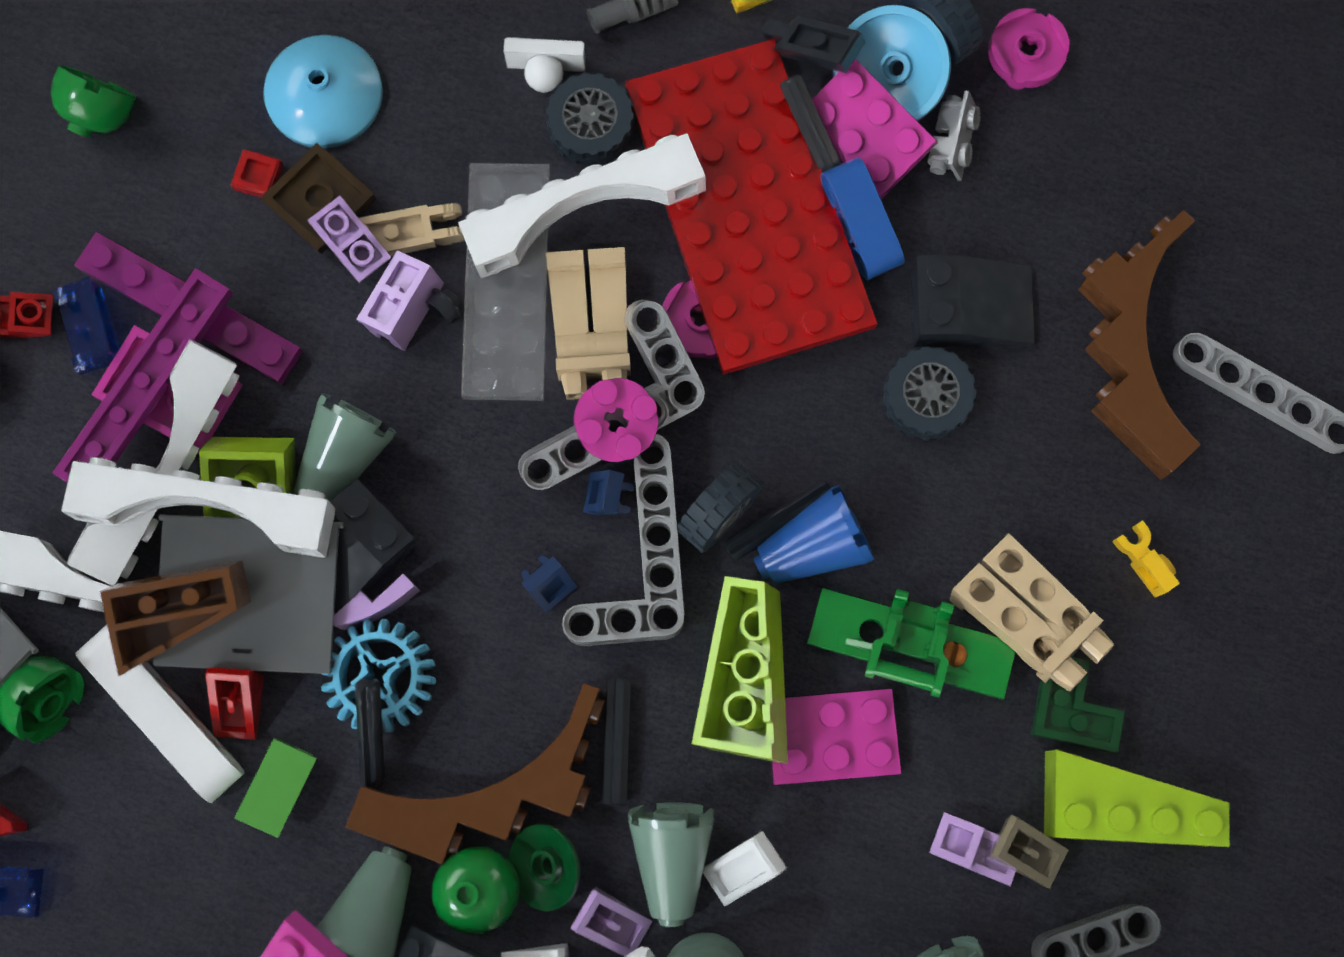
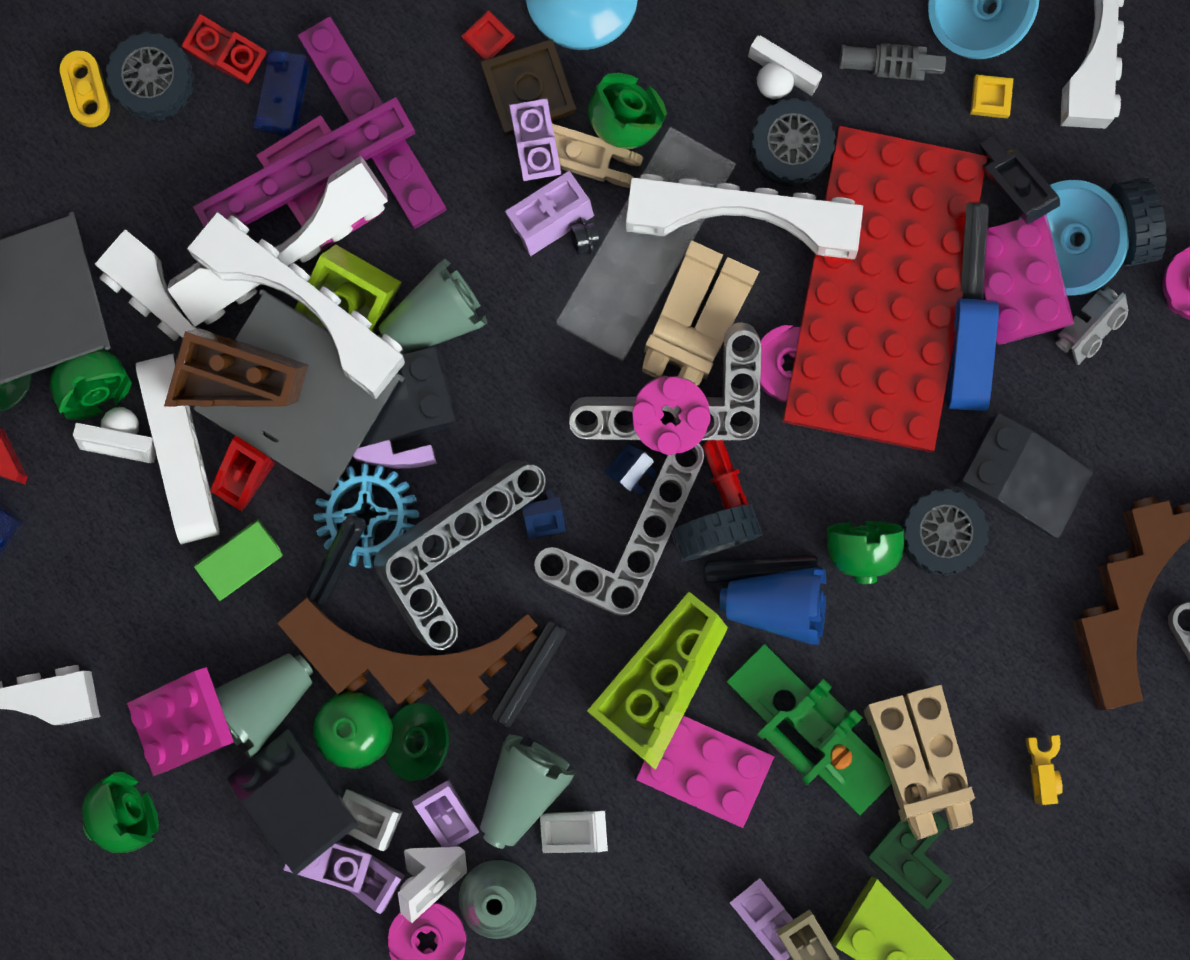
camera: 25 degrees right, 5 degrees up
none -> white tile [73,407,156,463]
none -> dark grey beam [374,460,546,650]
none -> green cylinder [588,72,667,149]
none -> red axle [702,440,749,510]
none -> green cylinder [827,521,904,584]

